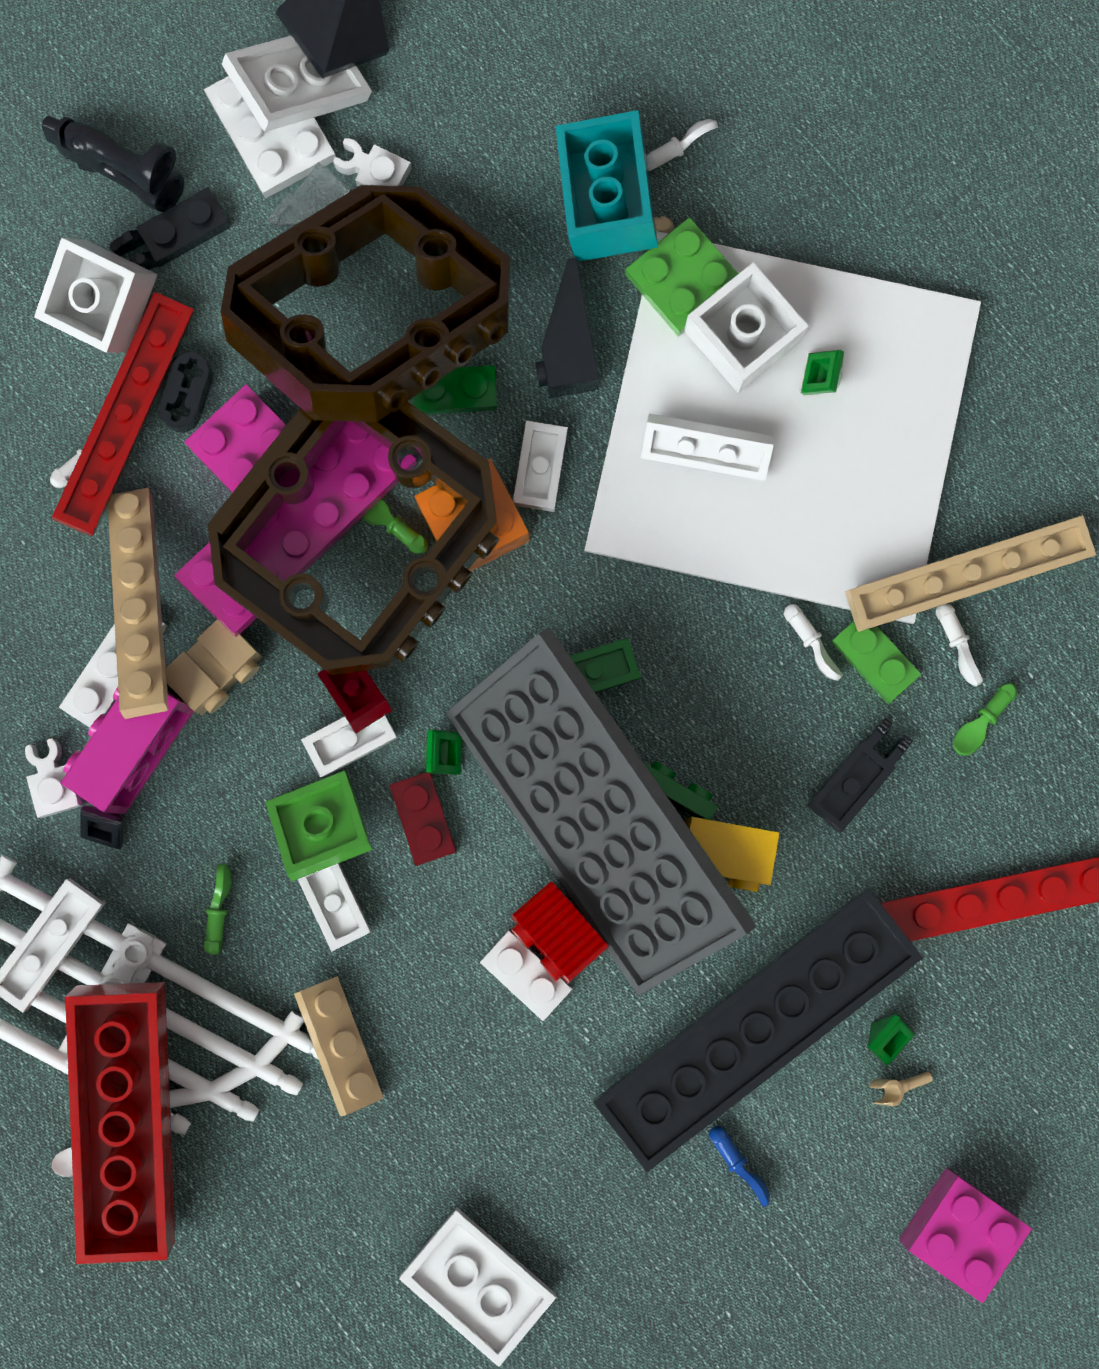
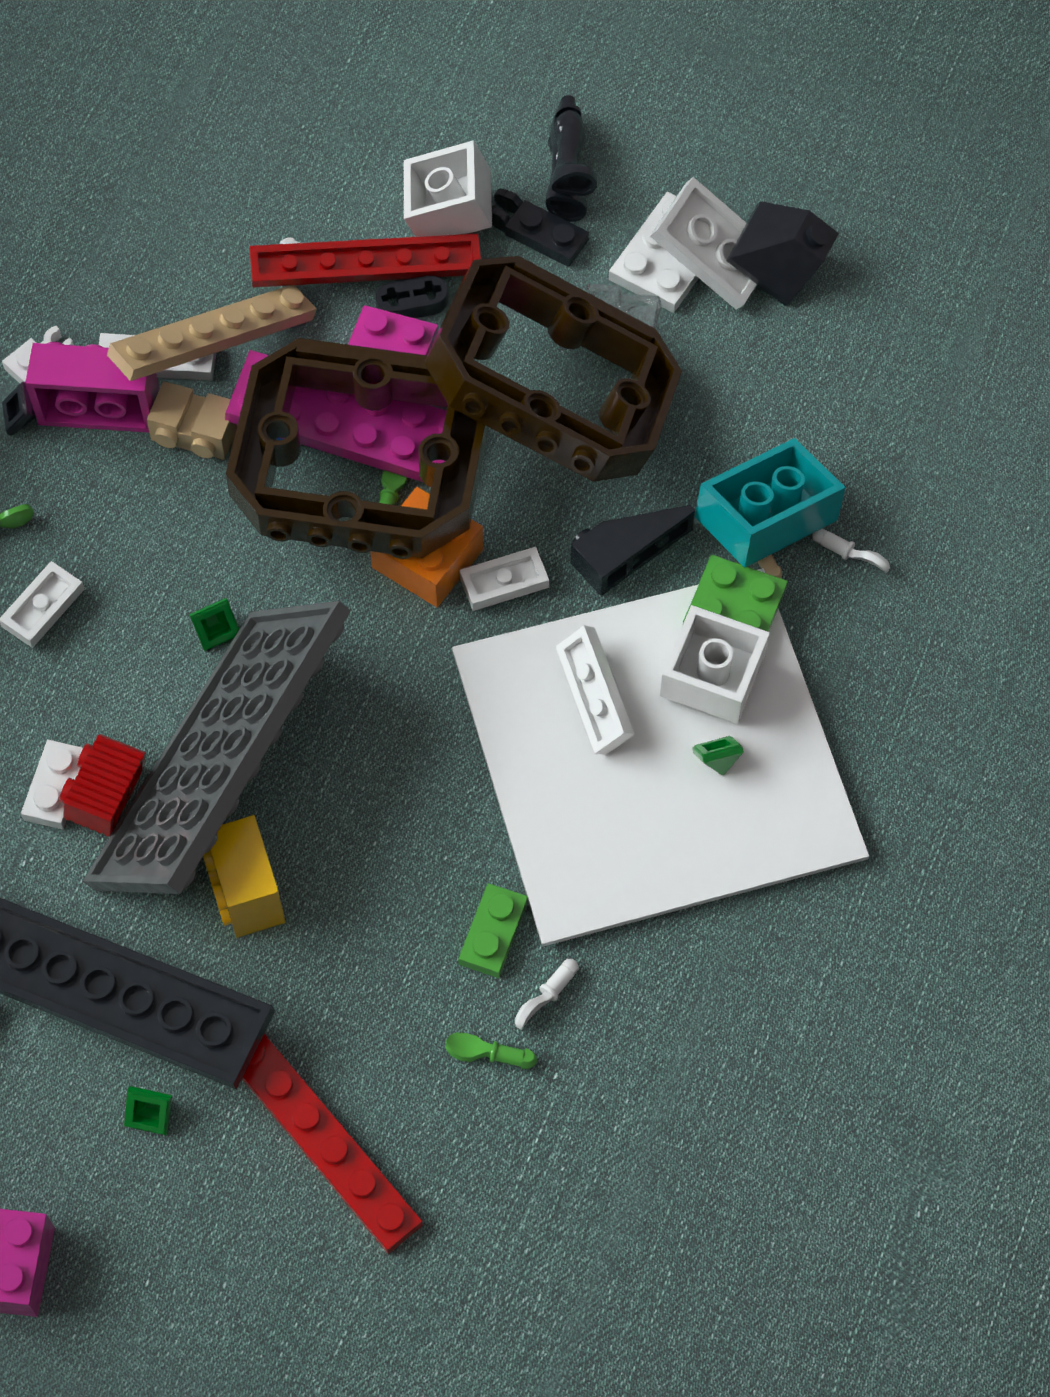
camera: 60 degrees right, 20 degrees down
bright green plate [266,771,373,881] -> none
white plate [301,715,398,778] -> none
dark red plate [317,670,392,734] -> none
white plate [333,138,412,186] -> none
dark red plate [389,773,457,866] -> none
green plate [413,365,497,414] -> none
green plate [570,638,641,693] -> none
green plate [644,761,718,820] -> none
white piece [784,604,843,681] -> none
black hinge [806,718,913,833] -> none
tan plate [845,515,1096,632] -> none
tan hand [870,1072,932,1106] -> none

